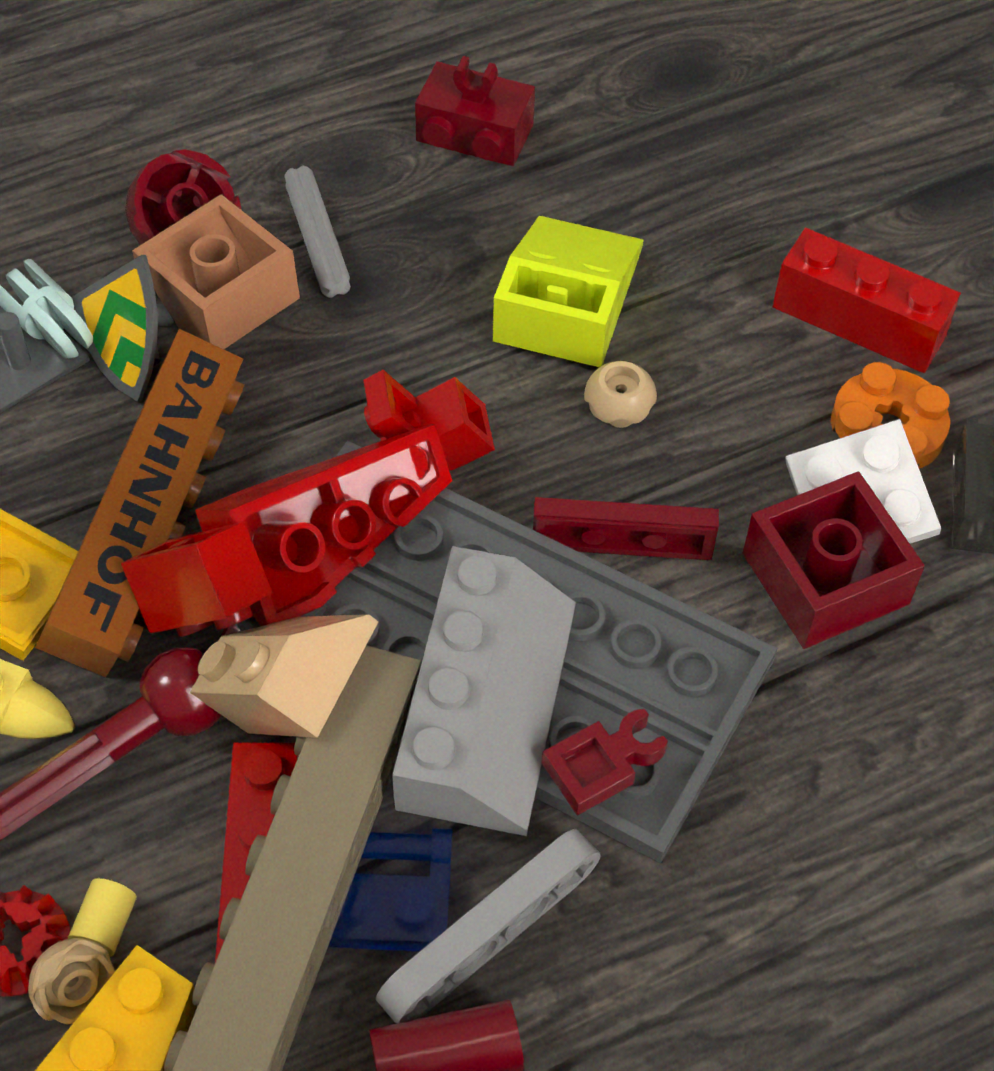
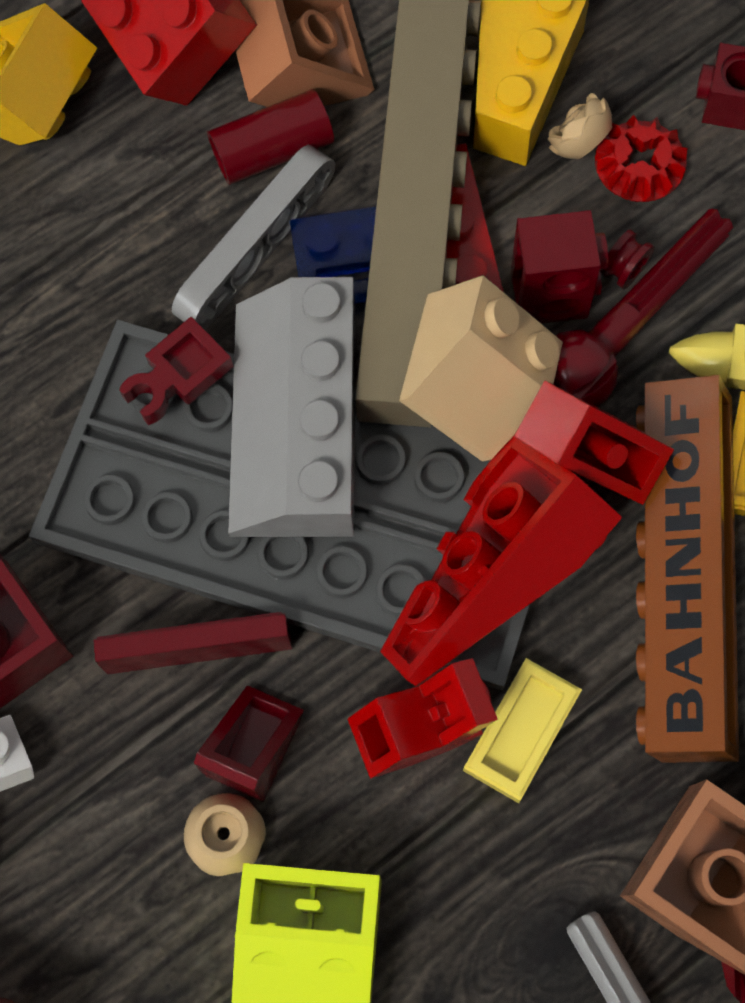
camera: 175 degrees right, 15 degrees up
light yellow hinge [68,879,137,957] -> none
none -> dark red slope [194,685,304,802]
none -> light yellow tile [463,658,582,803]
none -> dark red brick [510,210,608,323]
none -> dark red bush [600,229,655,290]

